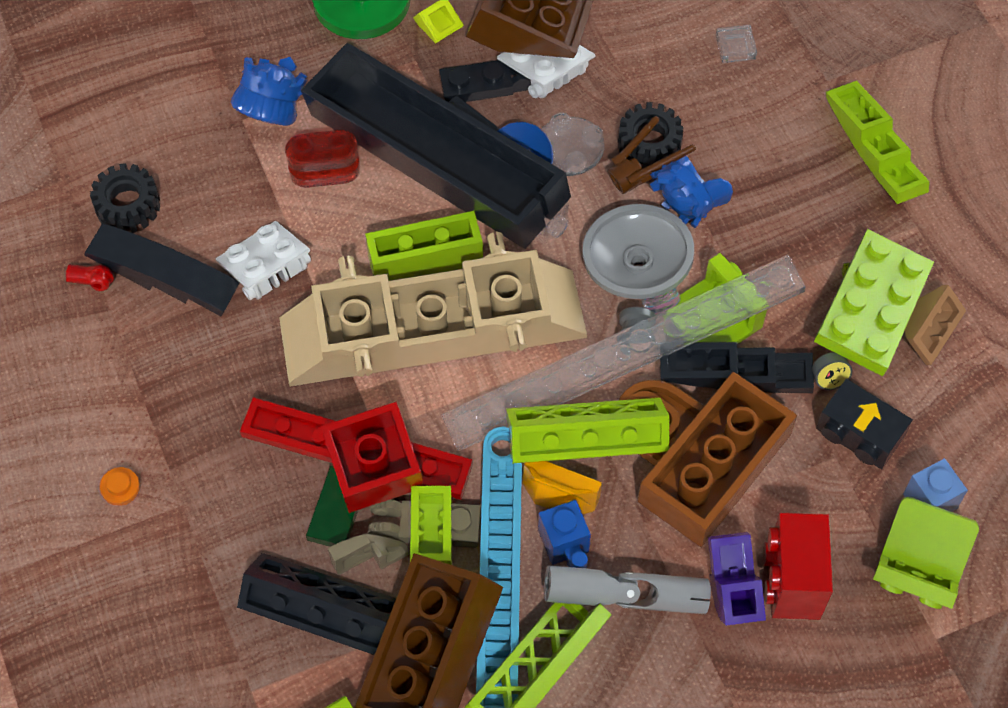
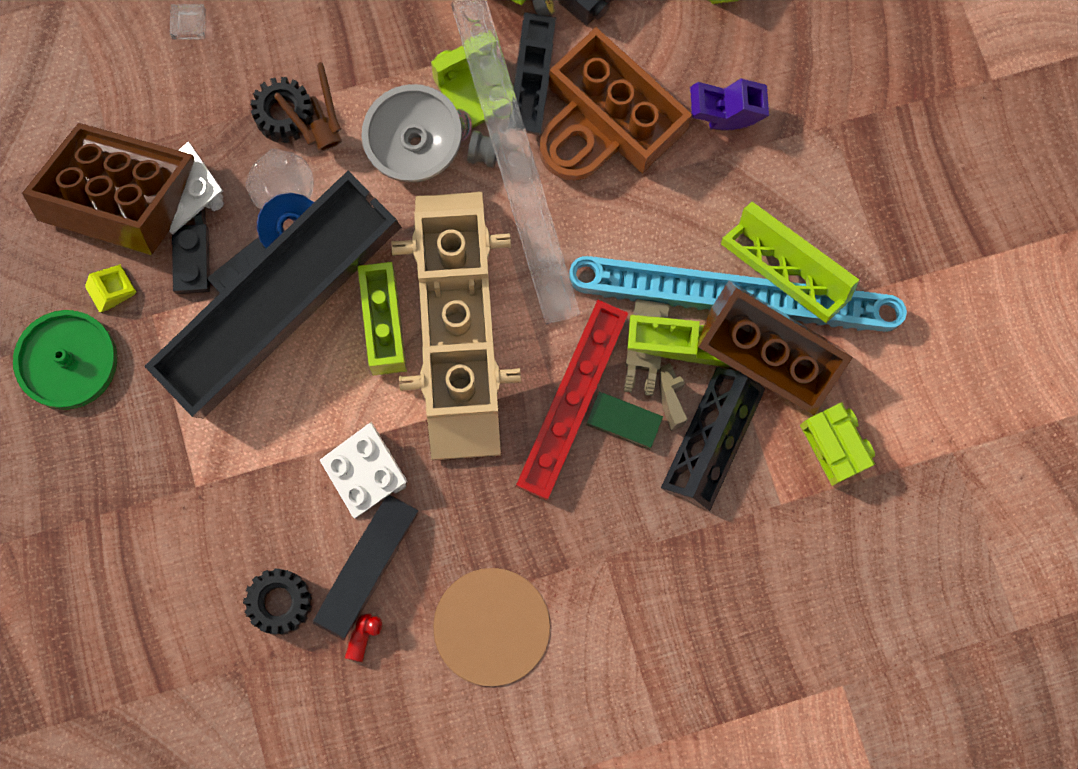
camera: 90 degrees left, 15 degrees up
orange plate [100,467,140,506] -> none
blue hair [231,57,307,126] -> none
clear red brick [285,130,360,188] -> none
red brick [320,401,424,513] -> none
lime fence [506,398,669,463] -> none
light orange slope [522,461,602,514] -> none
blue brick [538,500,591,569] -> none
light grey piece [544,565,711,614] -> none
blue hair [650,156,733,228] -> none
red brick [763,513,833,620] -> none
none -> medium nougat sticker [433,568,550,686]

